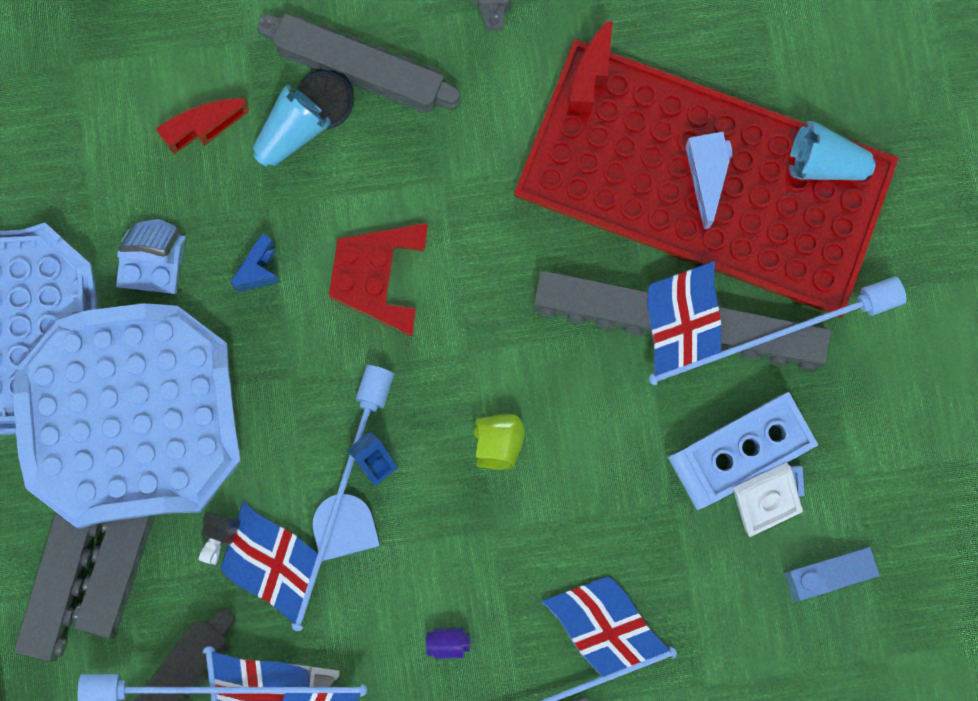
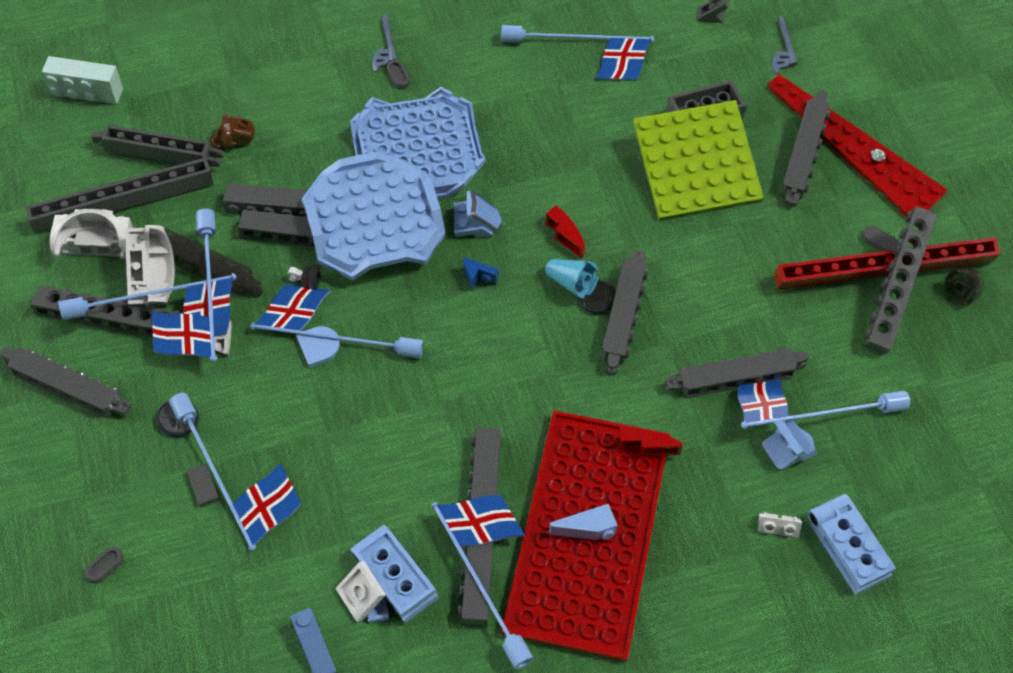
camera: 85 degrees right, 20 degrees down
red wing [329,223,428,337] -> none
blue slope [347,432,398,486] -> none
dark purple brick [426,627,470,659] -> none
lime piece [473,414,525,470] -> none
medium azure cone [789,121,876,181] -> none

